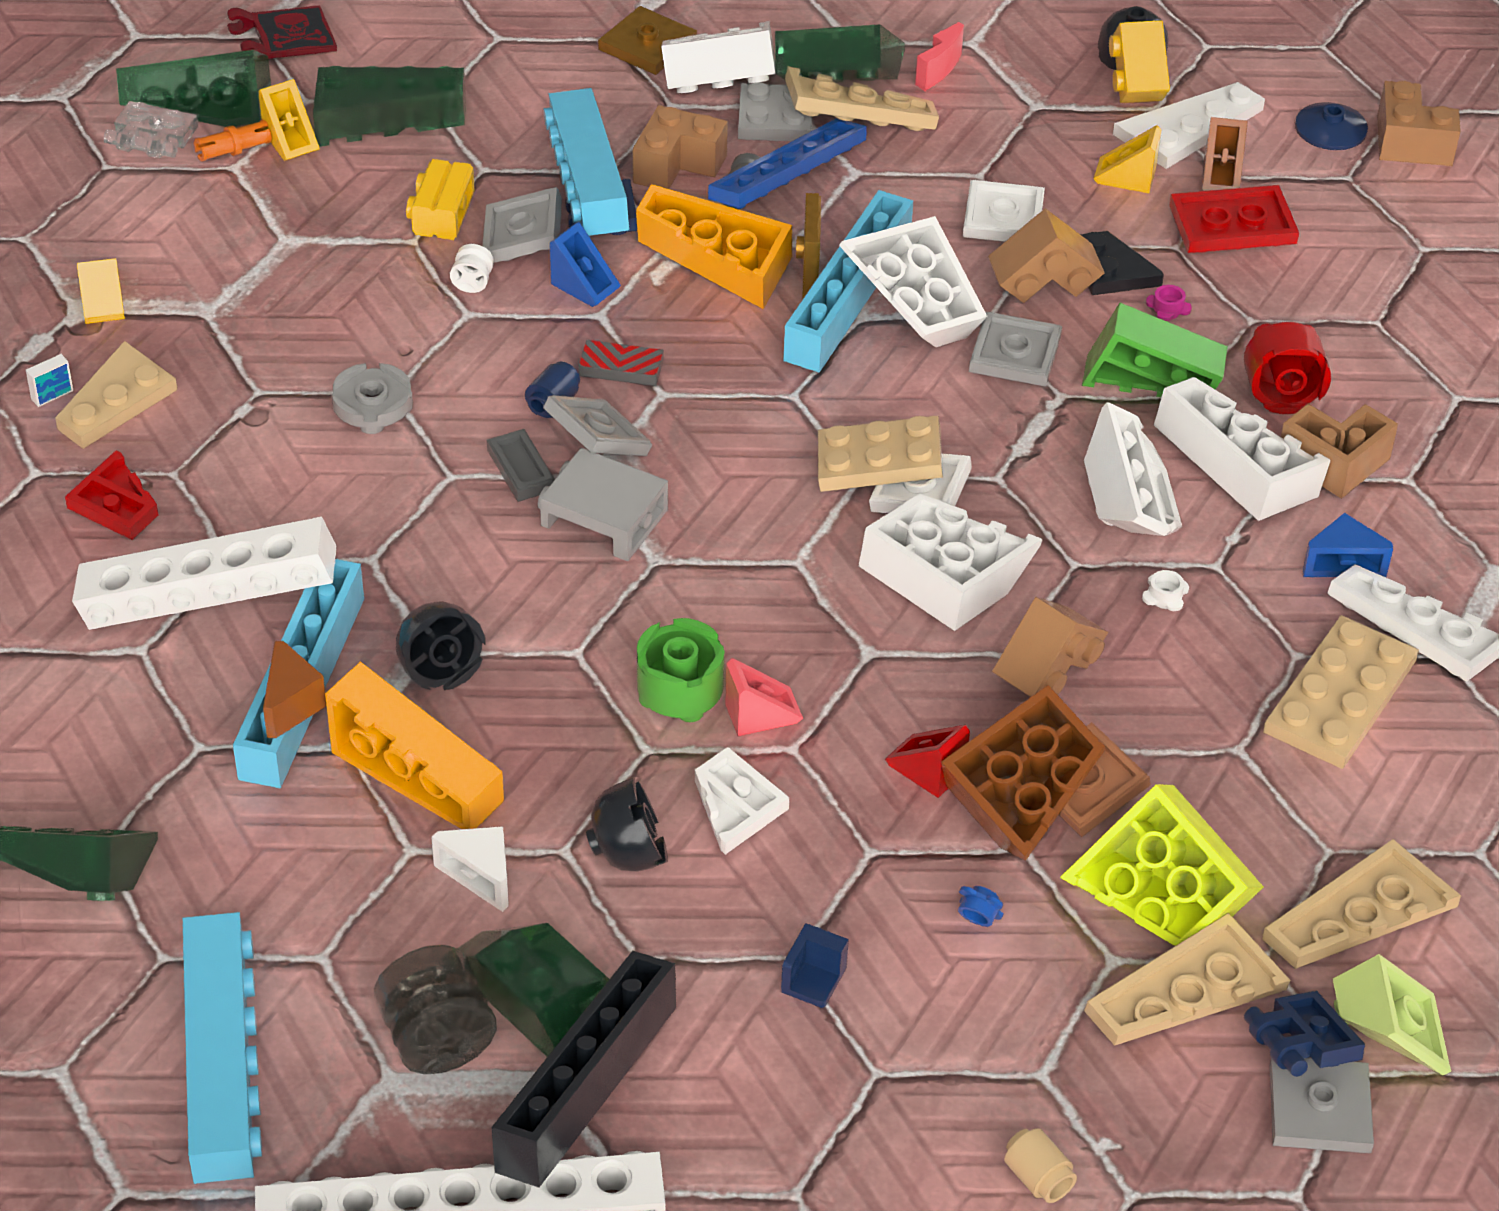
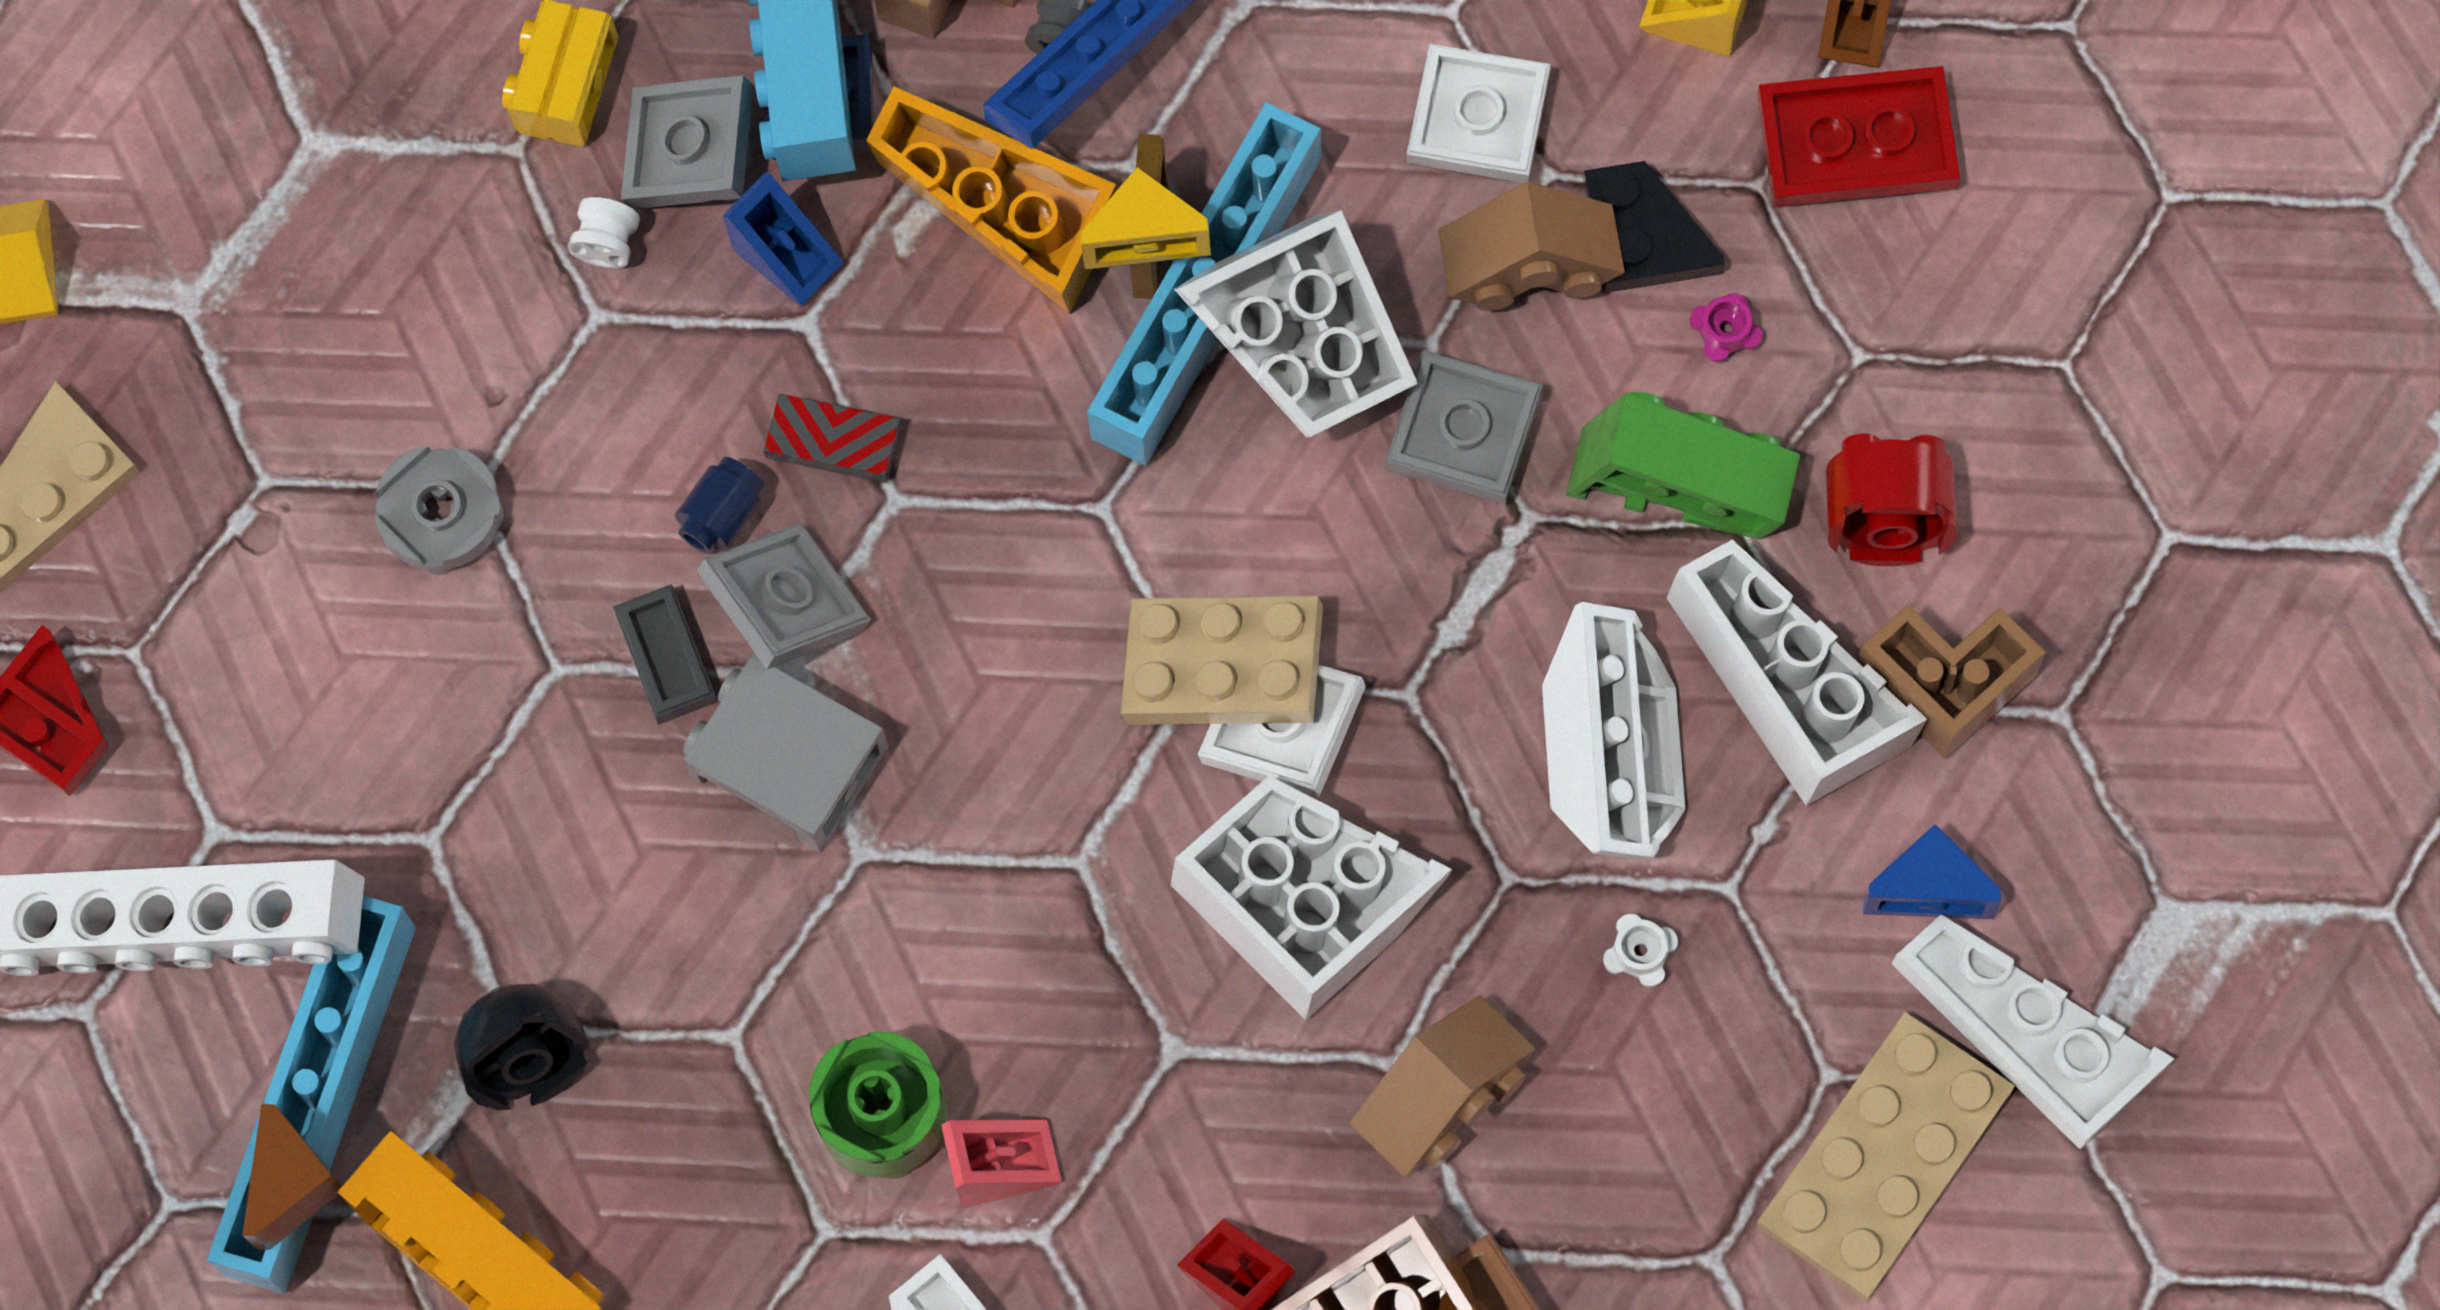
camera: 10 degrees right, 25 degrees up
none -> yellow slope [1080,167,1211,269]

